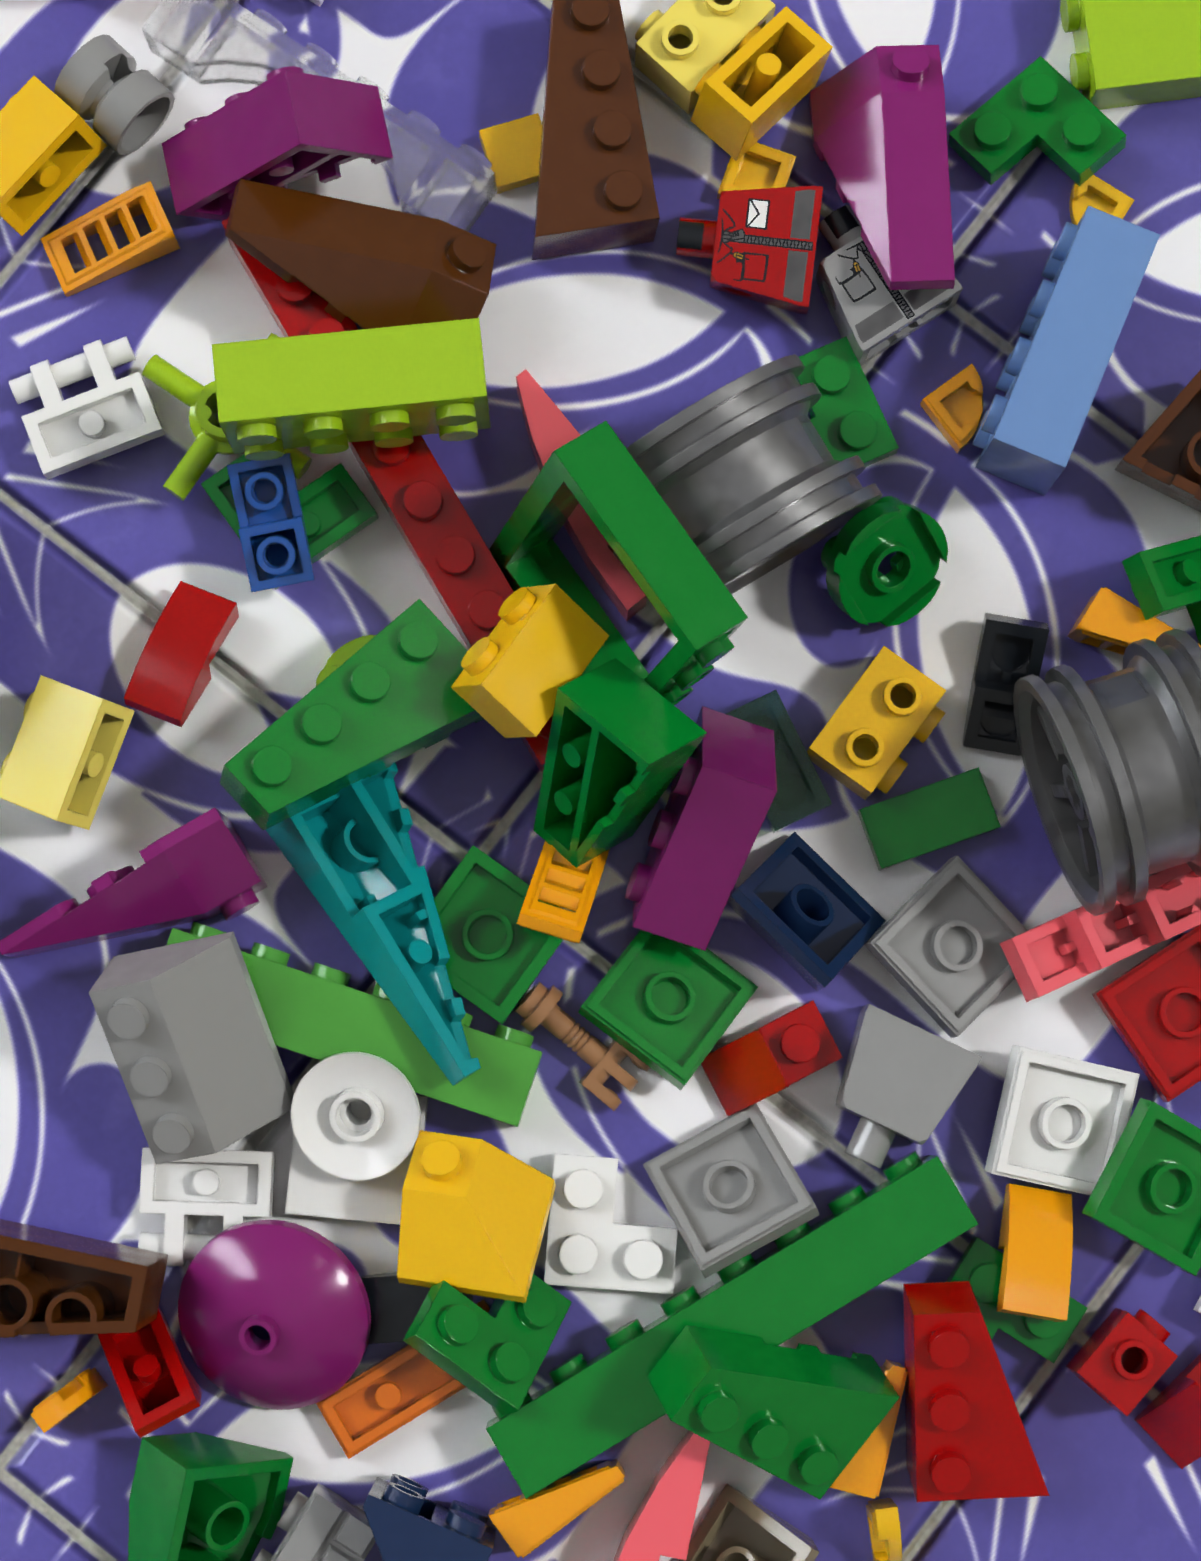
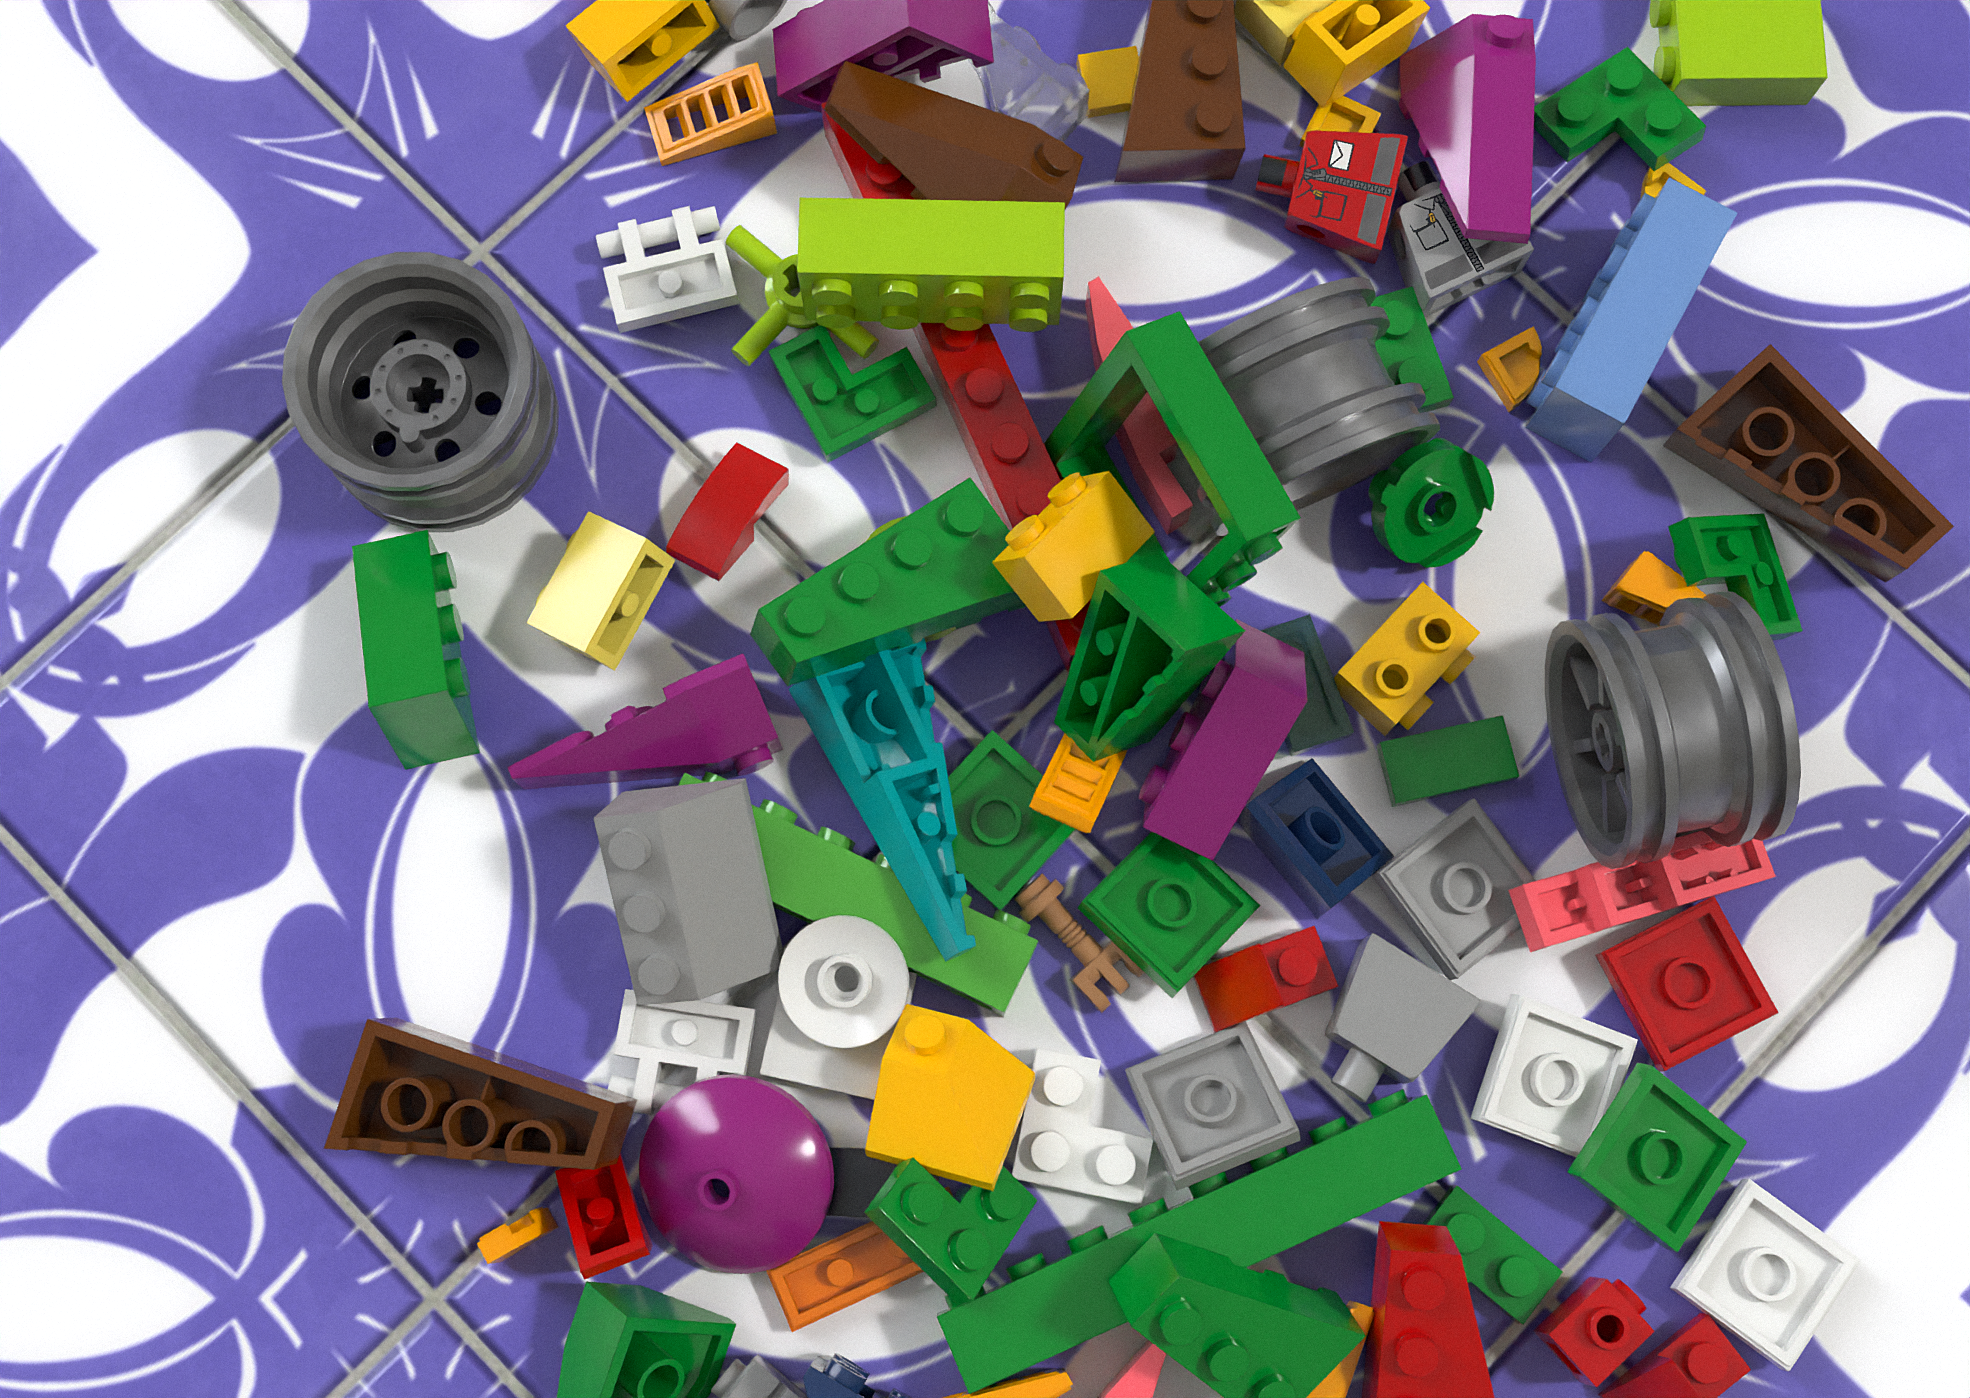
camera: 10 degrees right, 5 degrees down
blue slope [227,453,315,592] -> none
black slope [962,613,1049,756] -> none
light orange slope [996,1183,1073,1322] -> none

